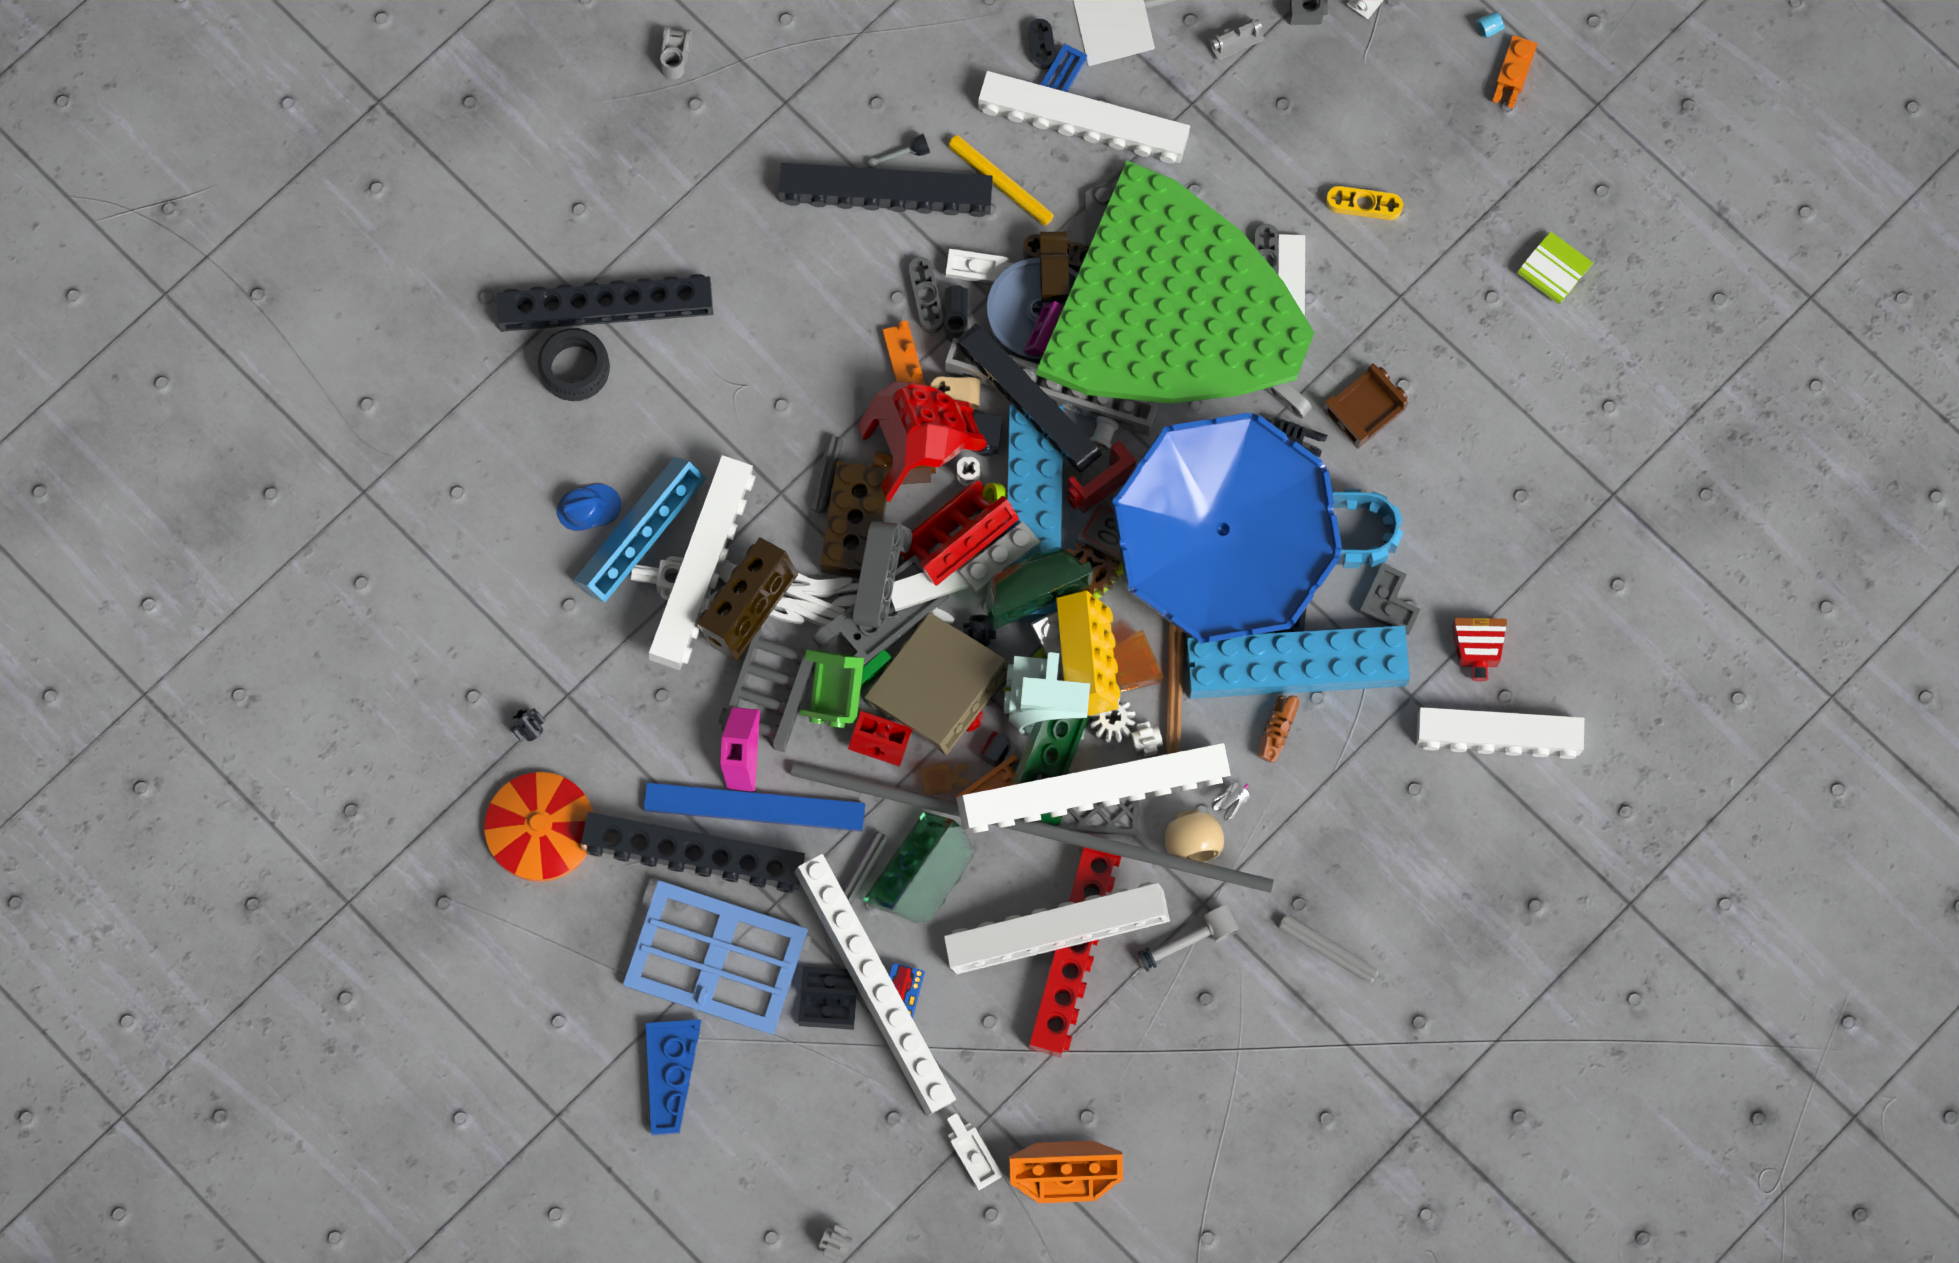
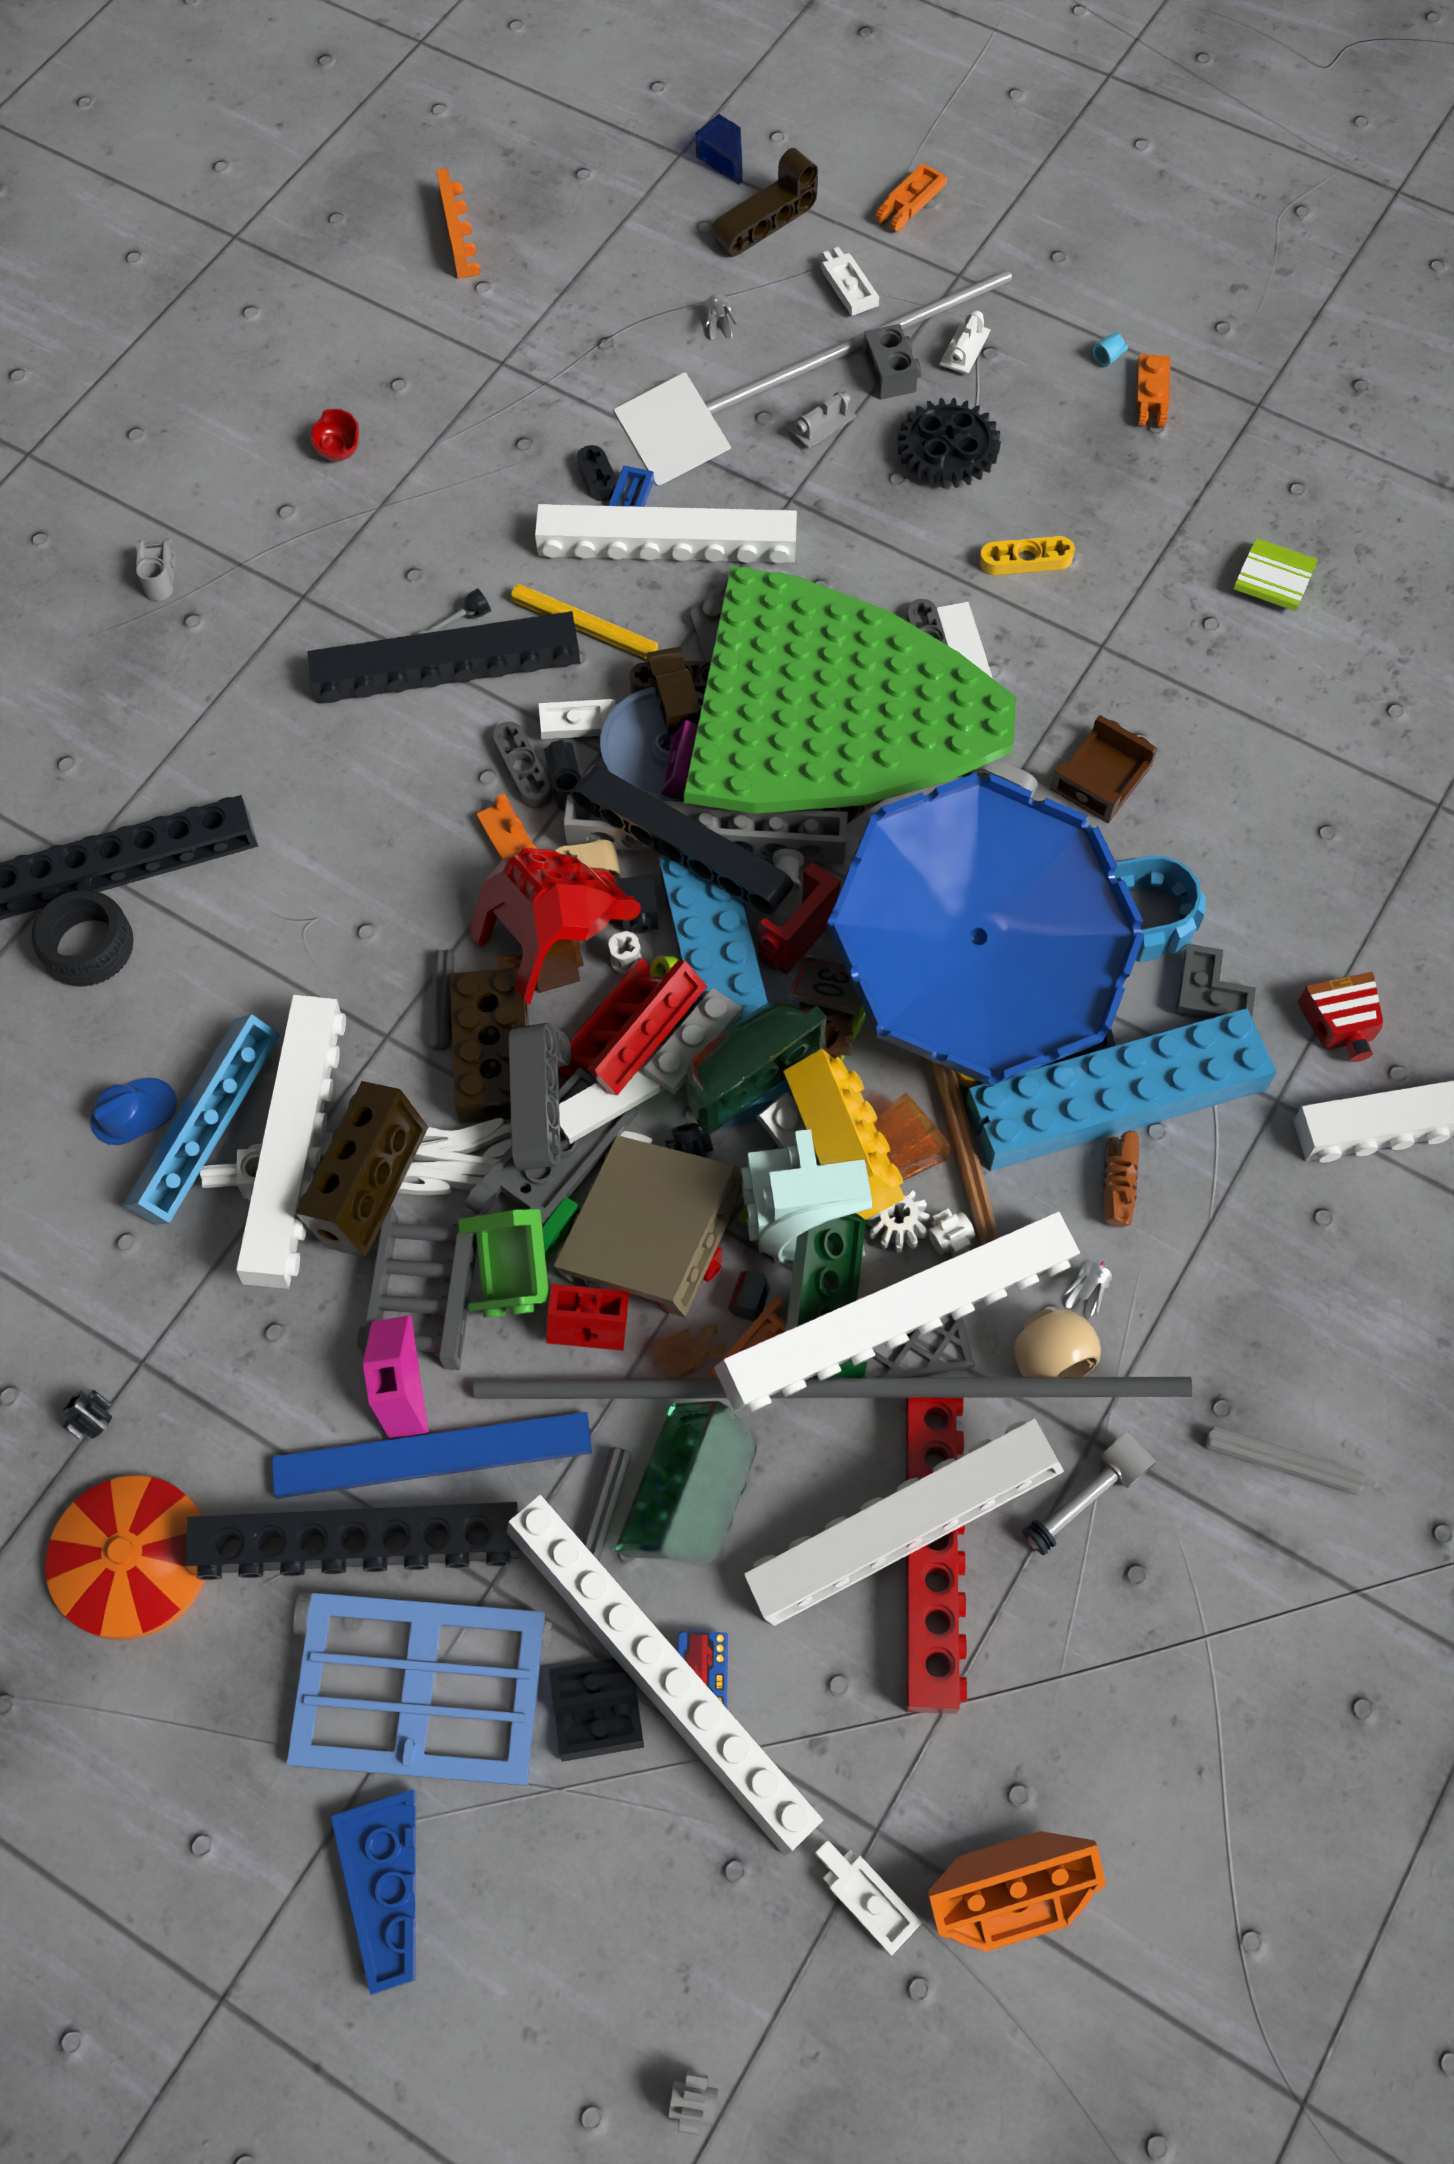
camera: 10 degrees left, 10 degrees down
none -> black gear [897,398,1001,488]

